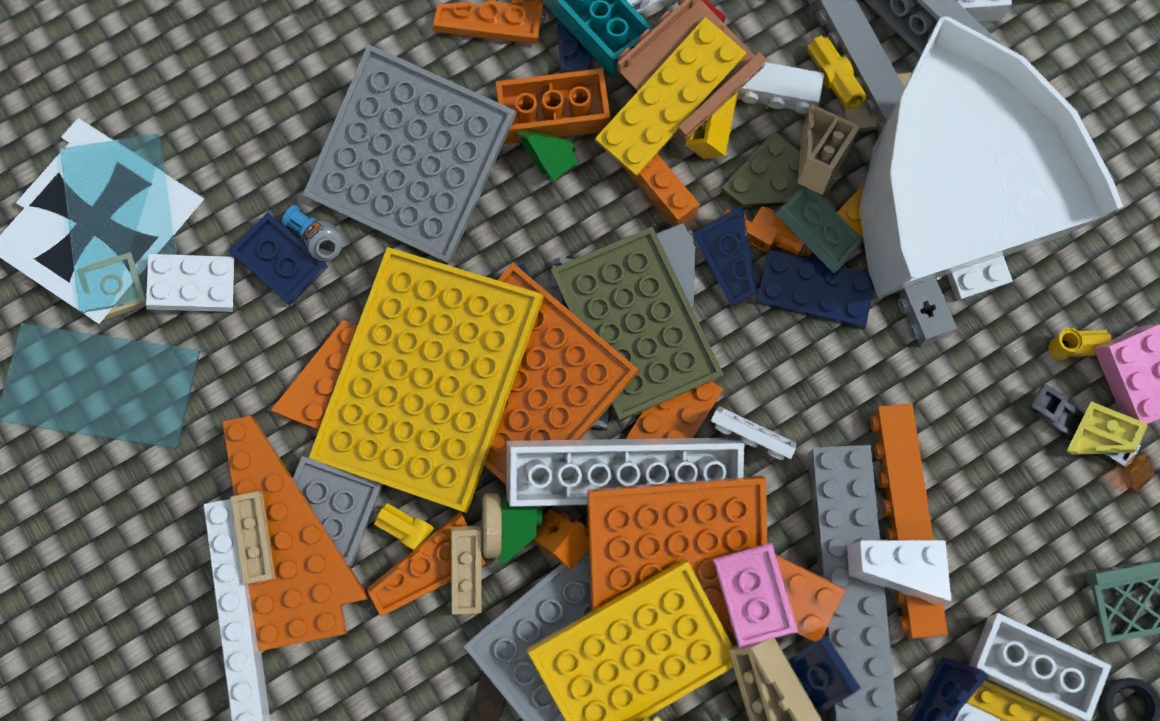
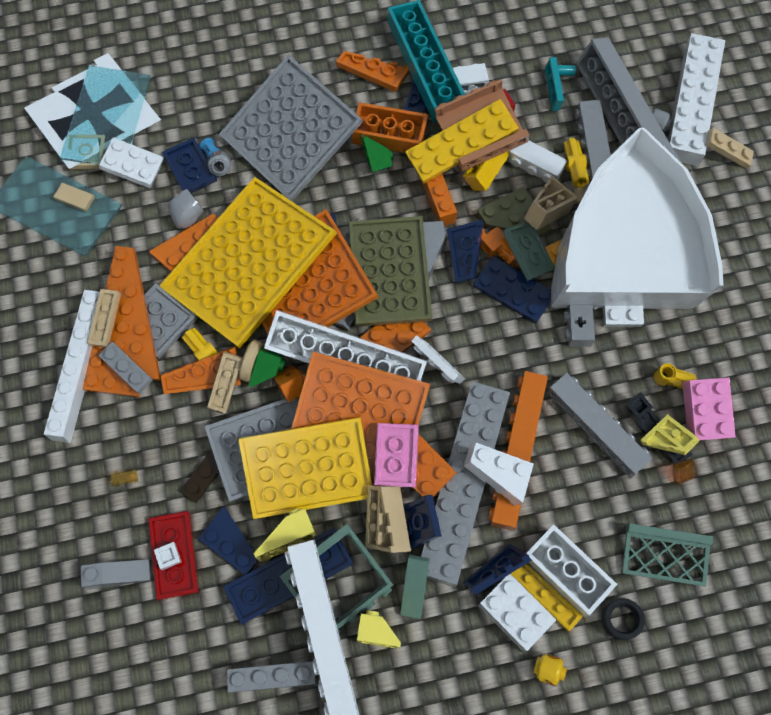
camera: 20 degrees right, 5 degrees down
none -> tan tile [53,183,95,212]
none -> light grey plate [98,342,153,394]
none -> light grey piece [168,189,204,229]
none -> light grey brick [547,373,652,478]

